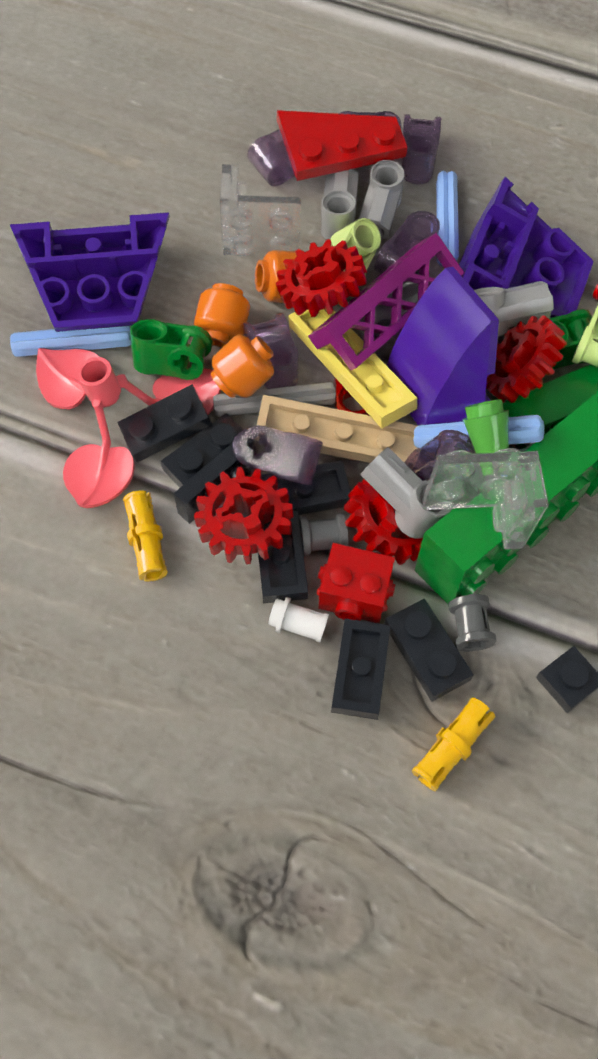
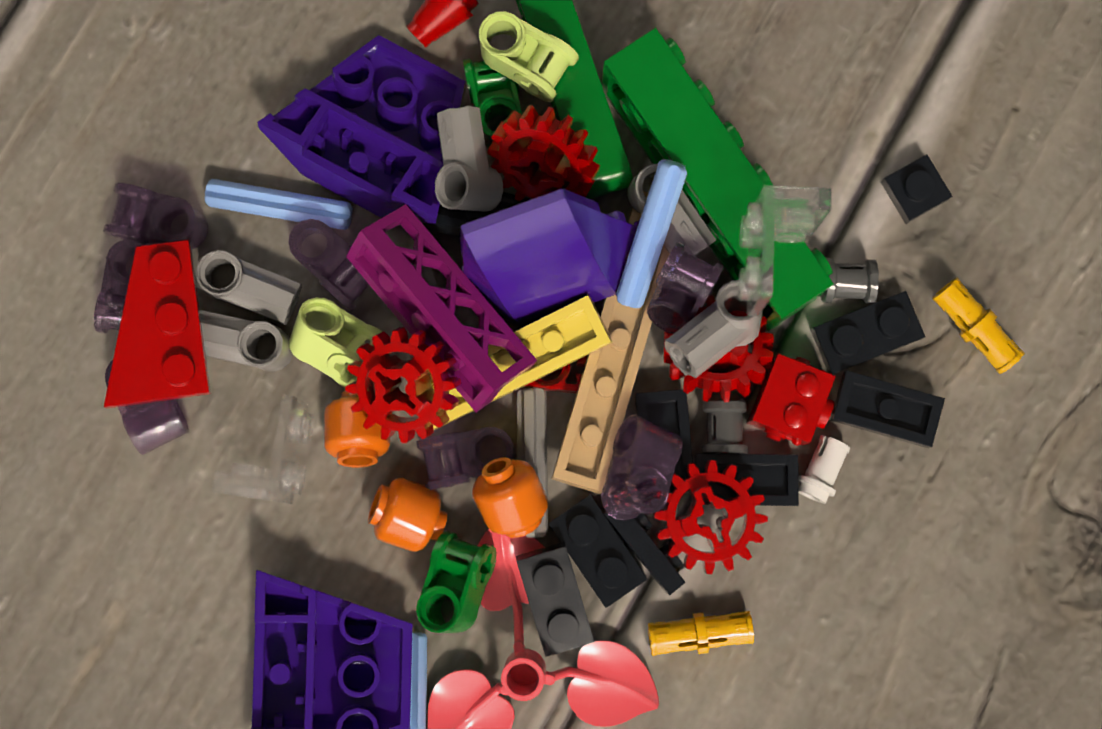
camera: 80 degrees left, 20 degrees up
bright green cone [462,399,509,470] -> none

